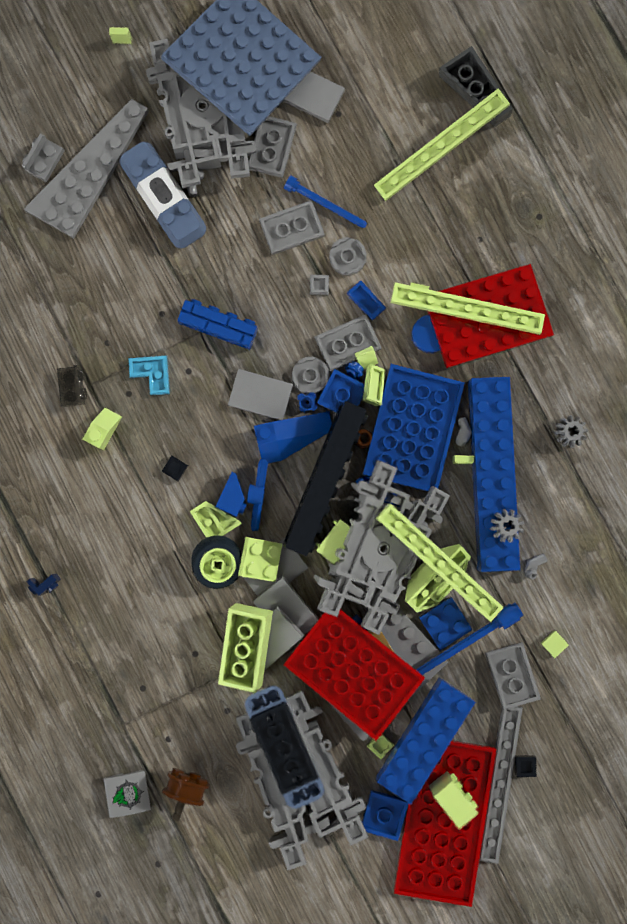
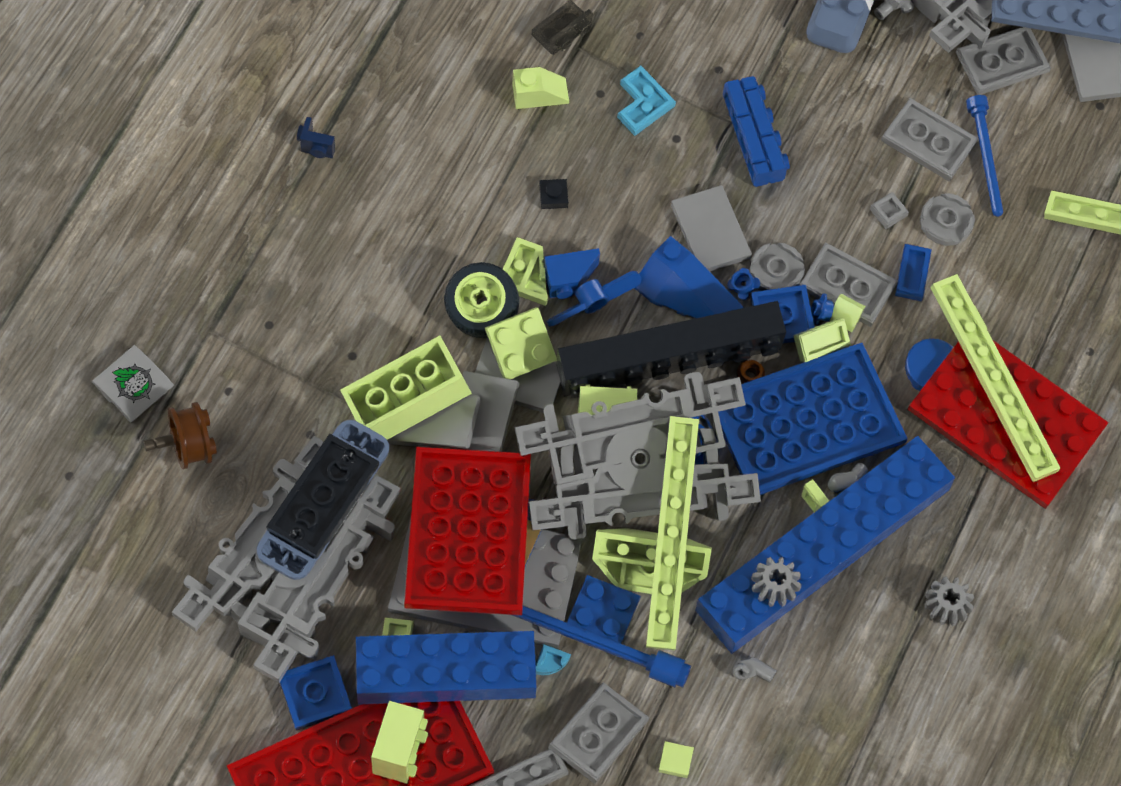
camera: 55 degrees right, 20 degrees down
none -> medium azure tile [536,644,571,675]

